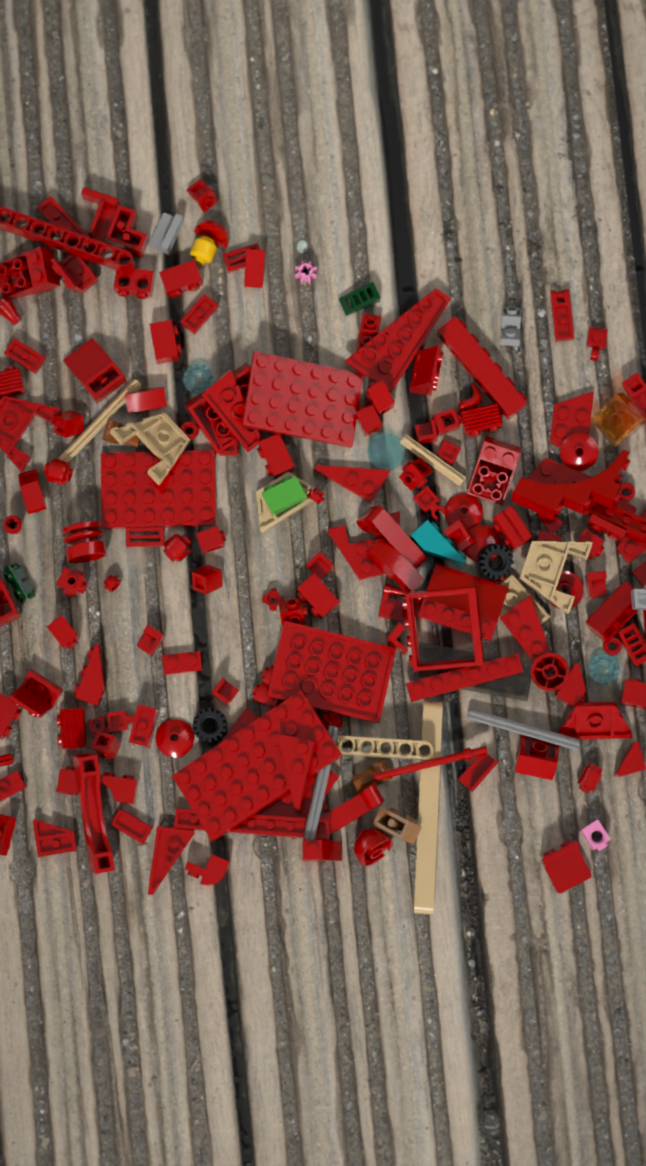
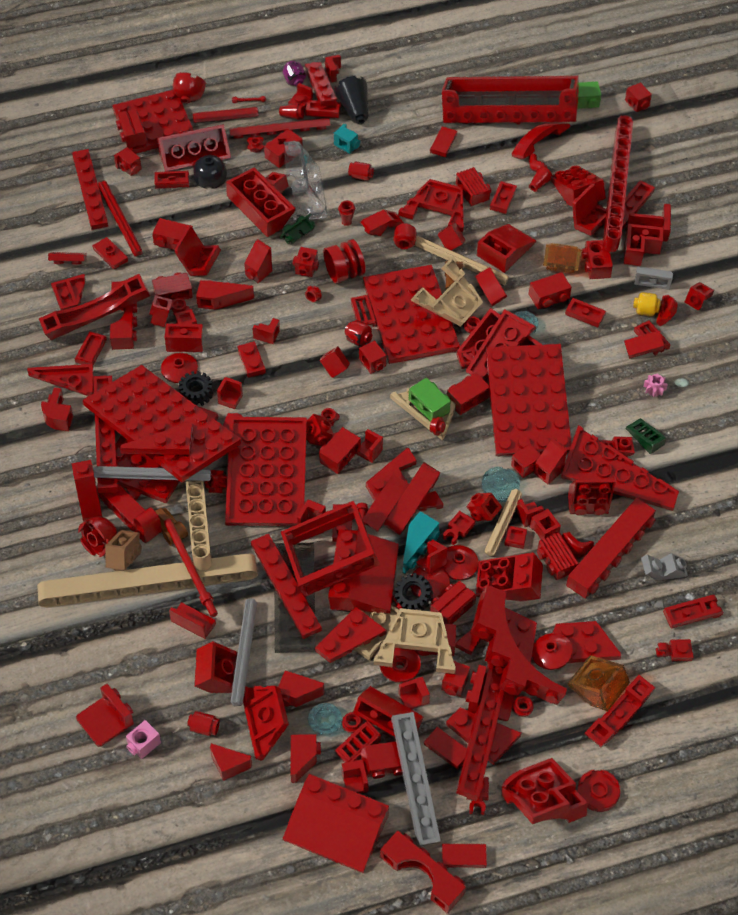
camera: 75 degrees right, 25 degrees down
red brick [159,260,203,298] -> none
red wing [314,465,390,504] -> none
red cylinder [531,653,569,692] -> none
none -> clear orange slope [543,242,582,273]

